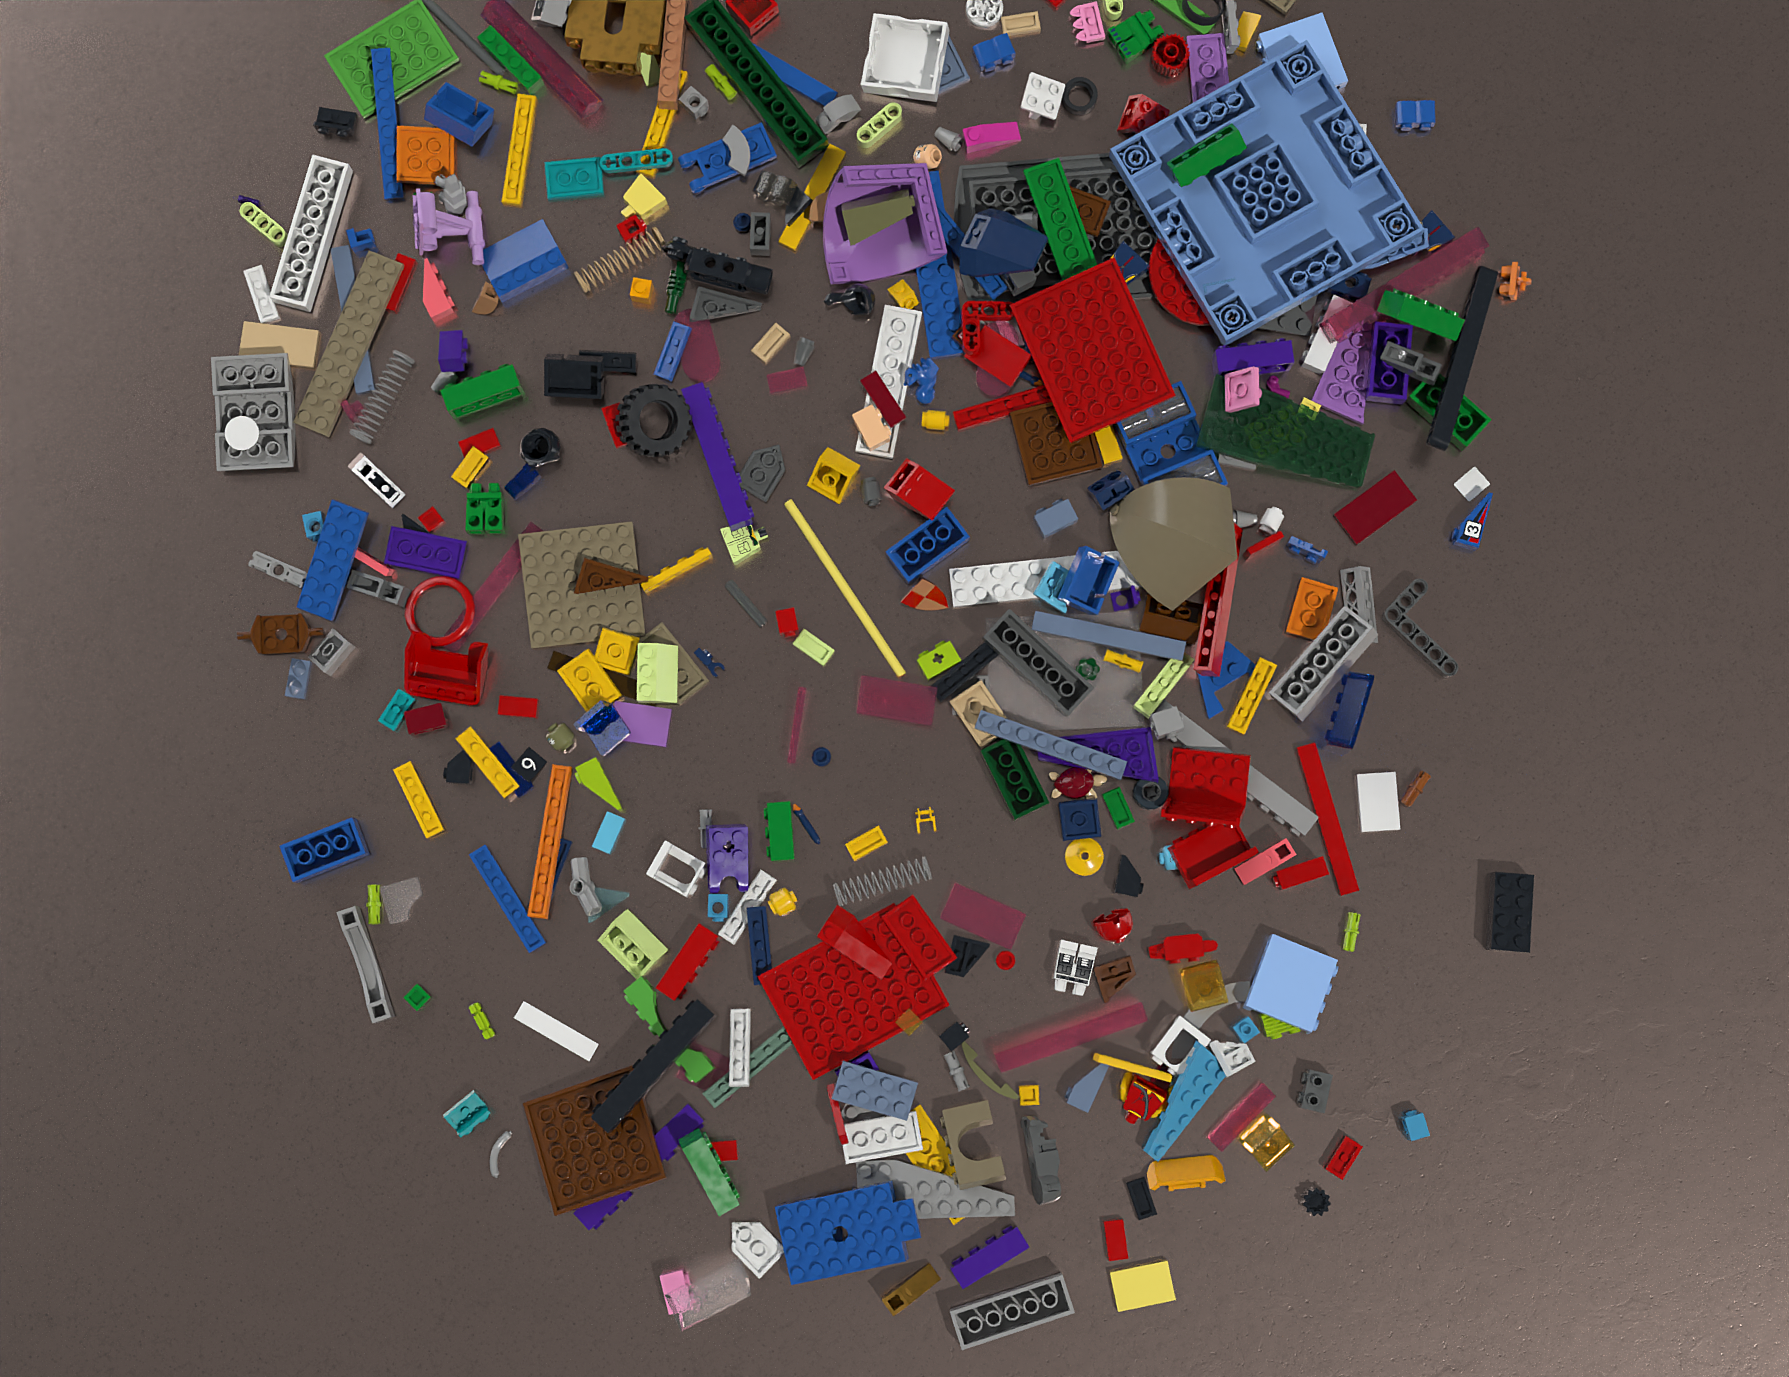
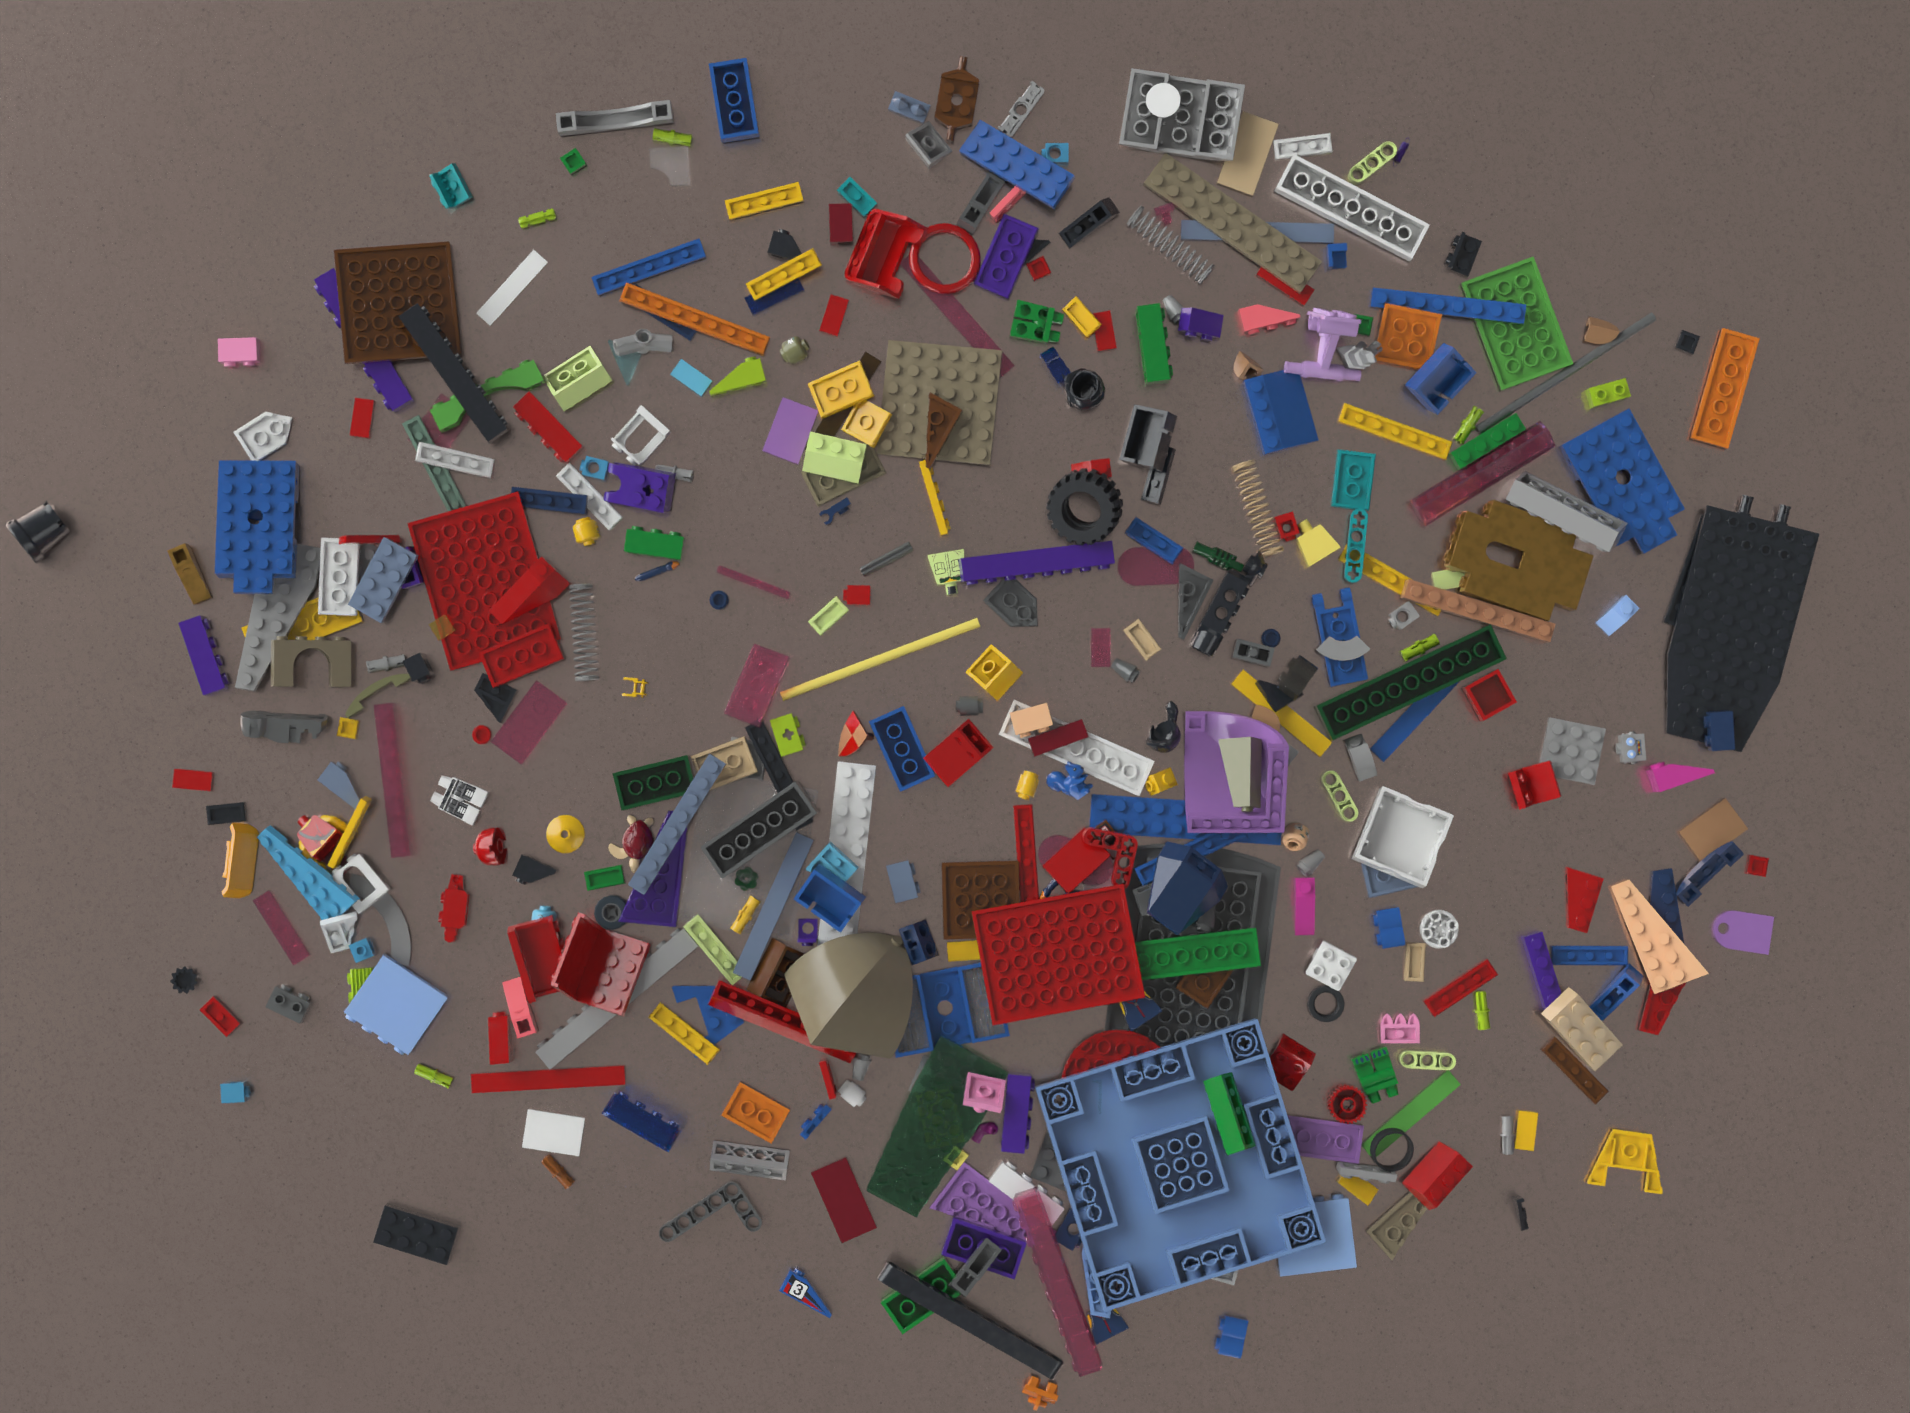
camera: 100 degrees right, 5 degrees up
light grey piece [490,1131,512,1178] -> none
black sticker [511,747,547,782] -> none
clear blue bracket [573,700,631,756] -> none
light orange brick [630,277,654,304] -> none
clear slope [665,1259,751,1331] -> none
green brick [678,1128,740,1216] -> none
yellow tile [845,825,888,861] -> none
light grey brick [949,1273,1075,1350] -> none
dark blue tile [1059,798,1102,841] -> none
reddish brown wing [1093,955,1136,1003] -> none
light yellow tile [1110,1260,1176,1312] -> none
light grey head [1149,706,1184,740] -> none
clear yellow slope [1179,959,1228,1012] -> none
clear yellow slope [1238,1113,1295,1172] -> none
light grey brick [1269,606,1378,722] -> none
green brick [1377,289,1465,341] -> none
white sticker [1454,467,1490,502] -> none

